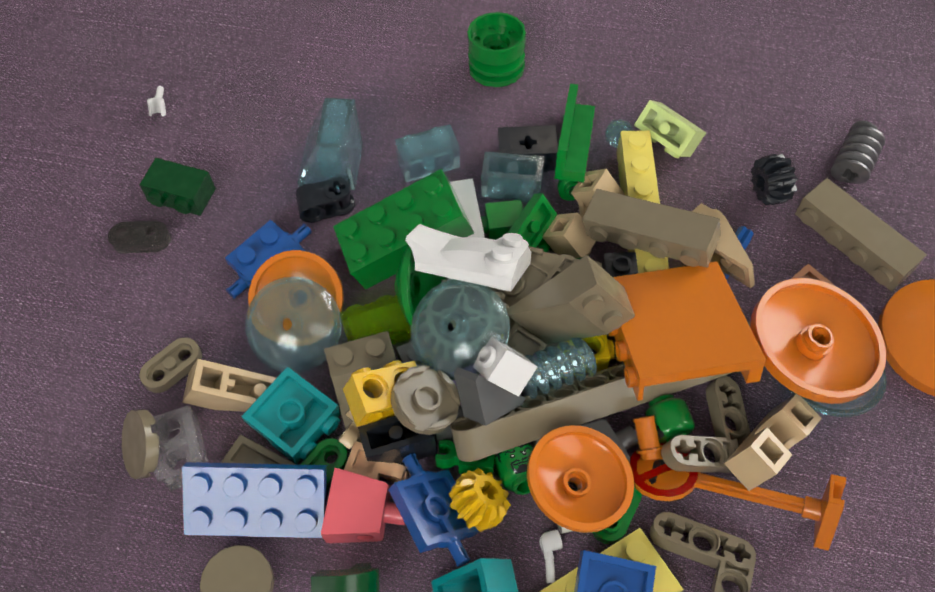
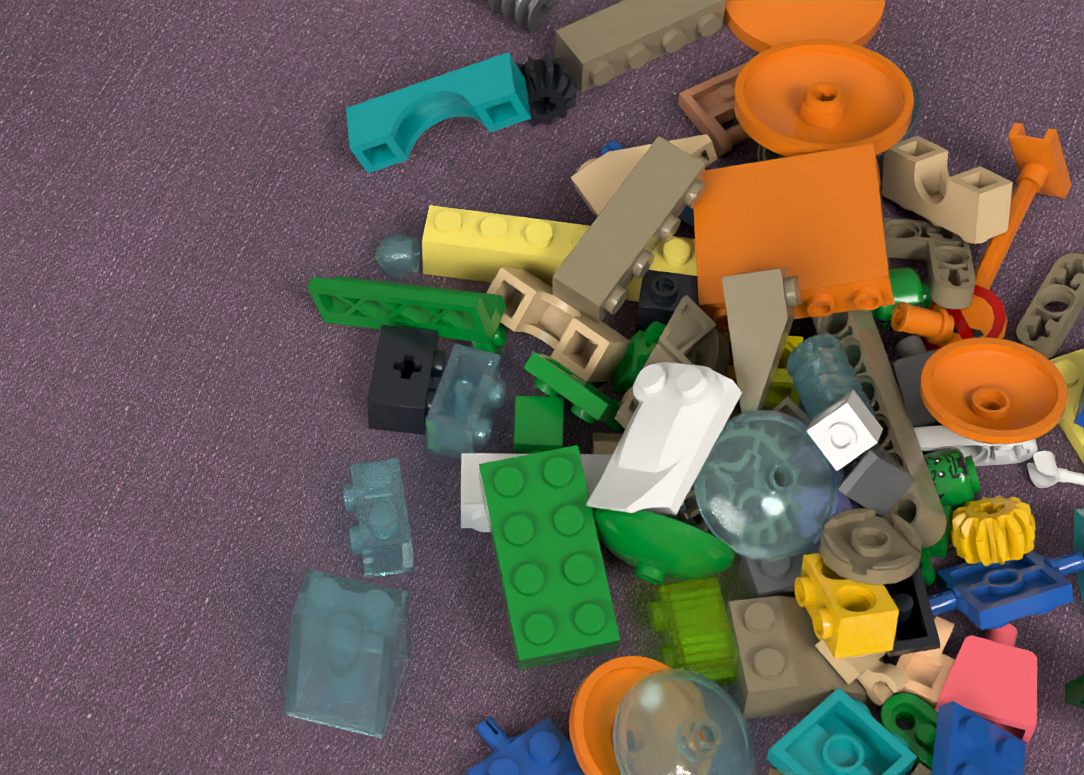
camera: 85 degrees left, 5 degrees down
black piece [295,177,355,223] -> none
green wheel [467,12,526,87] -> none
yellowish green brick [634,100,706,159] -> none
none -> teal arch [346,52,531,173]

